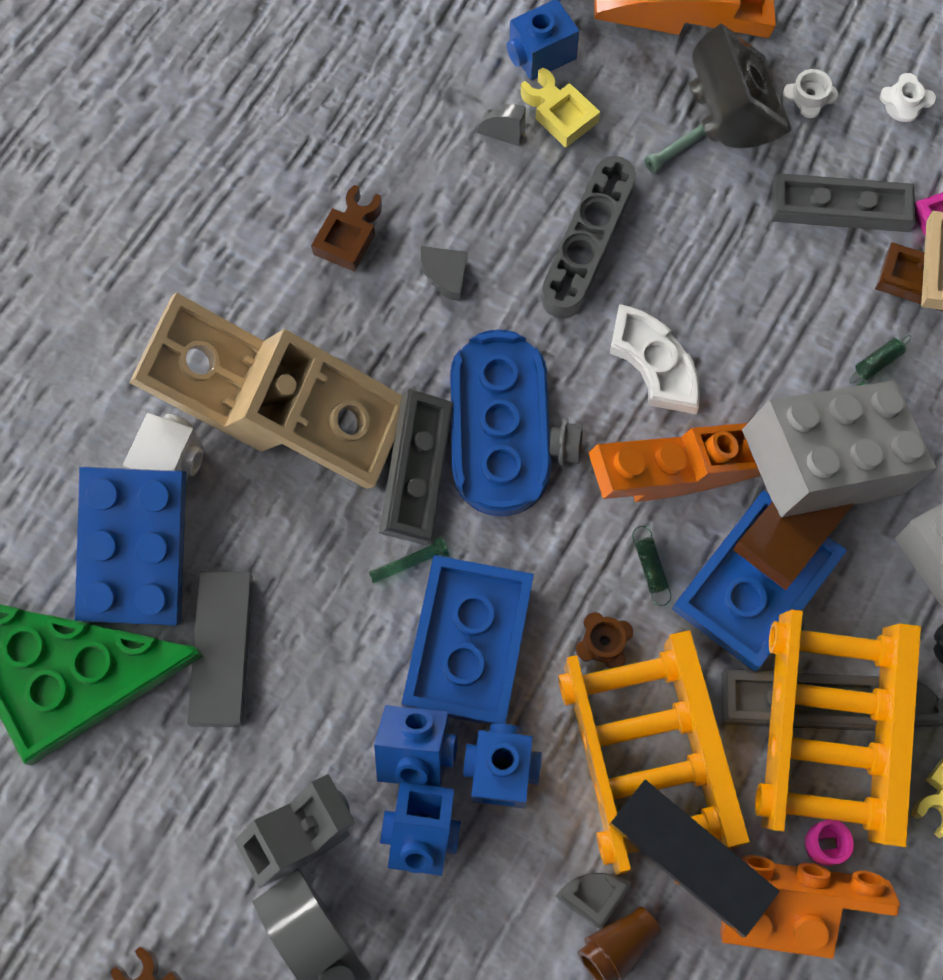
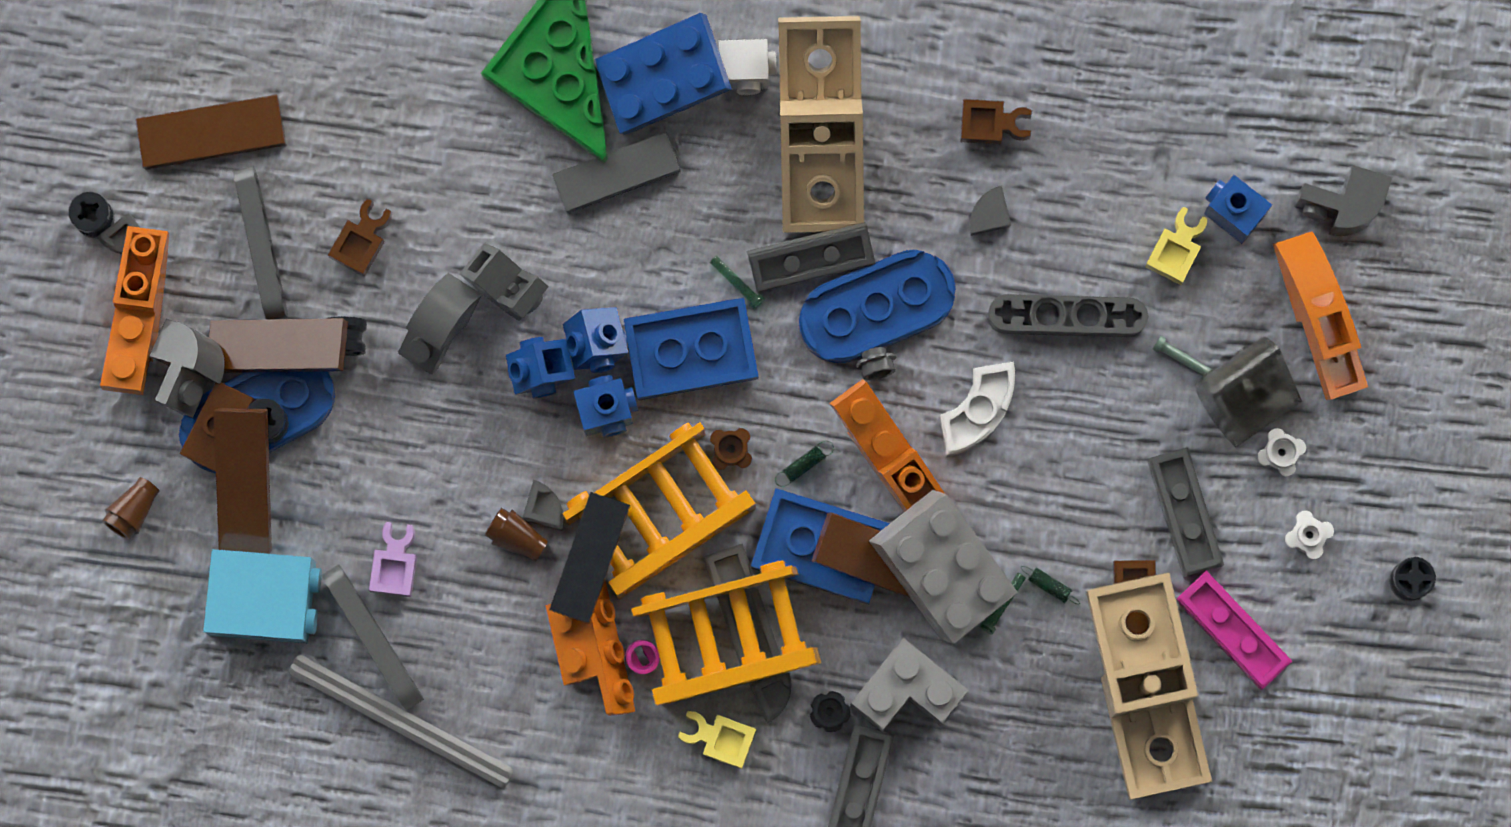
camera: 70 degrees right, 10 degrees up
dark grey tile [477,104,526,146] -> none

